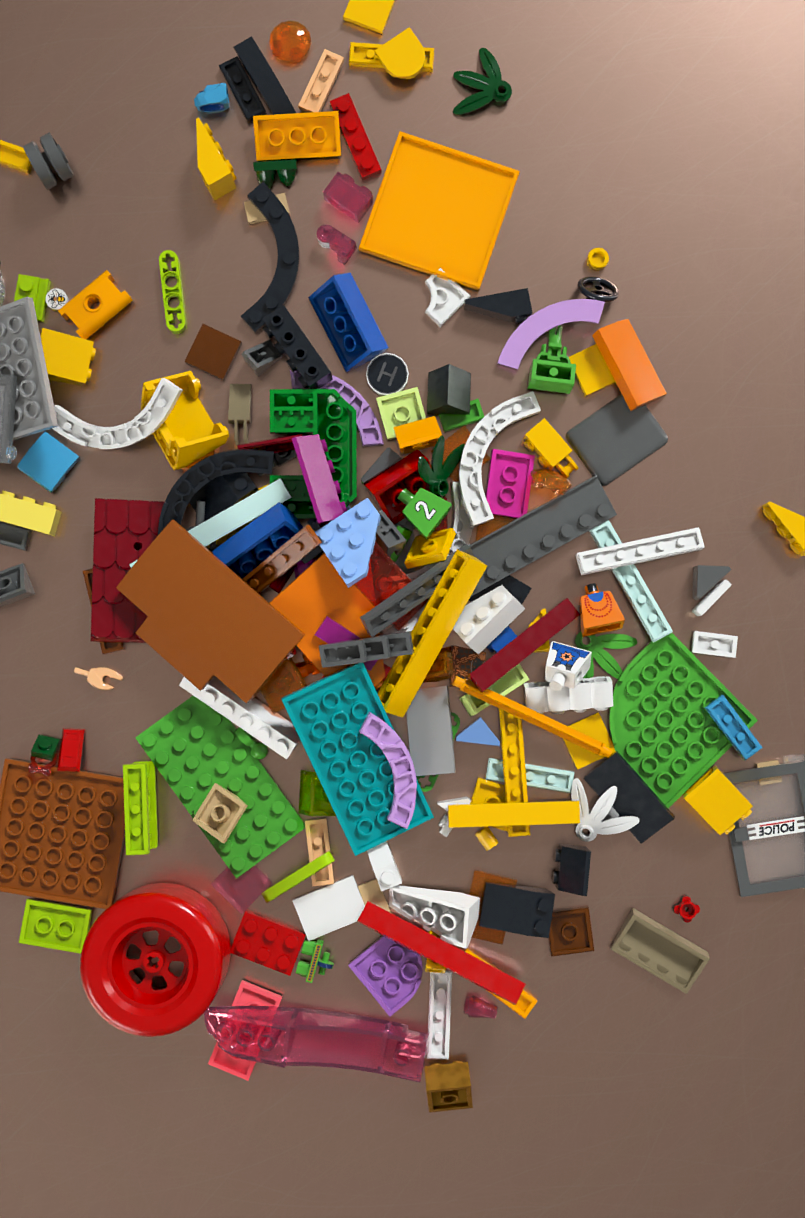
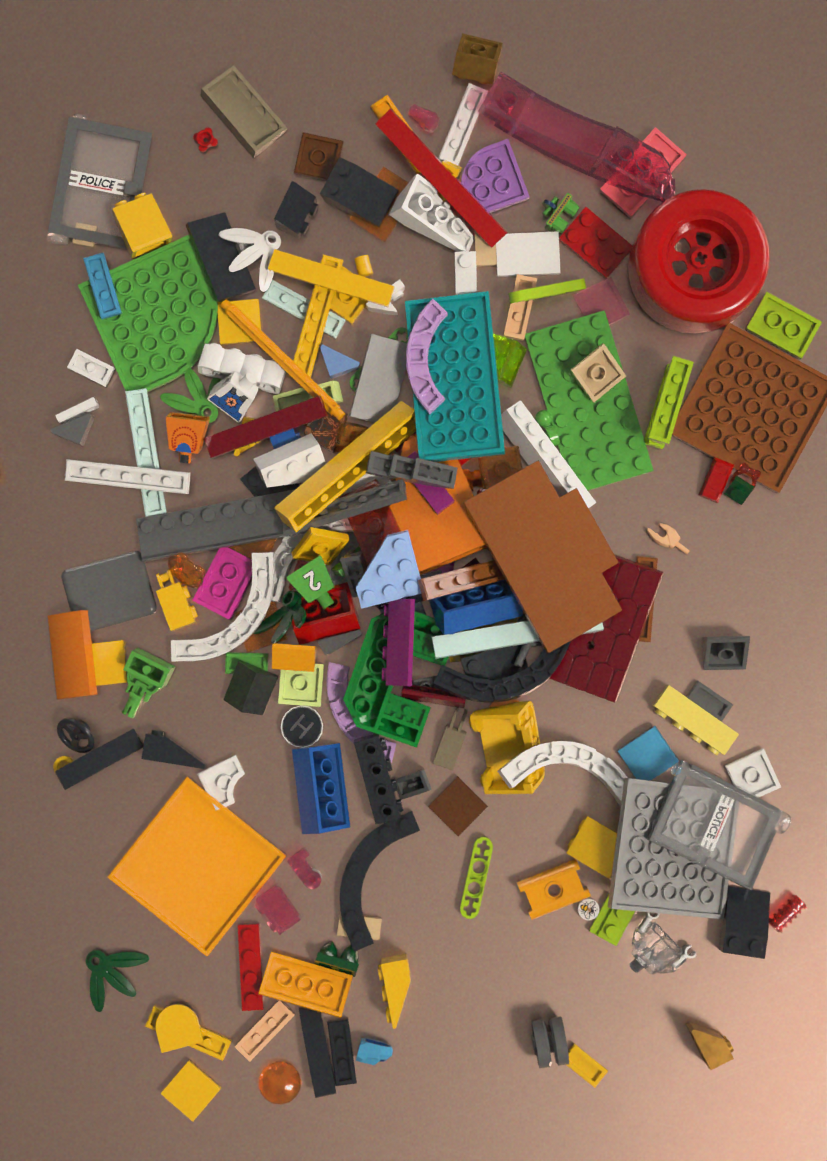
camera: 165 degrees left, 0 degrees up
lavender tile [498,299,605,369] -> none
none -> black slope [55,729,143,790]

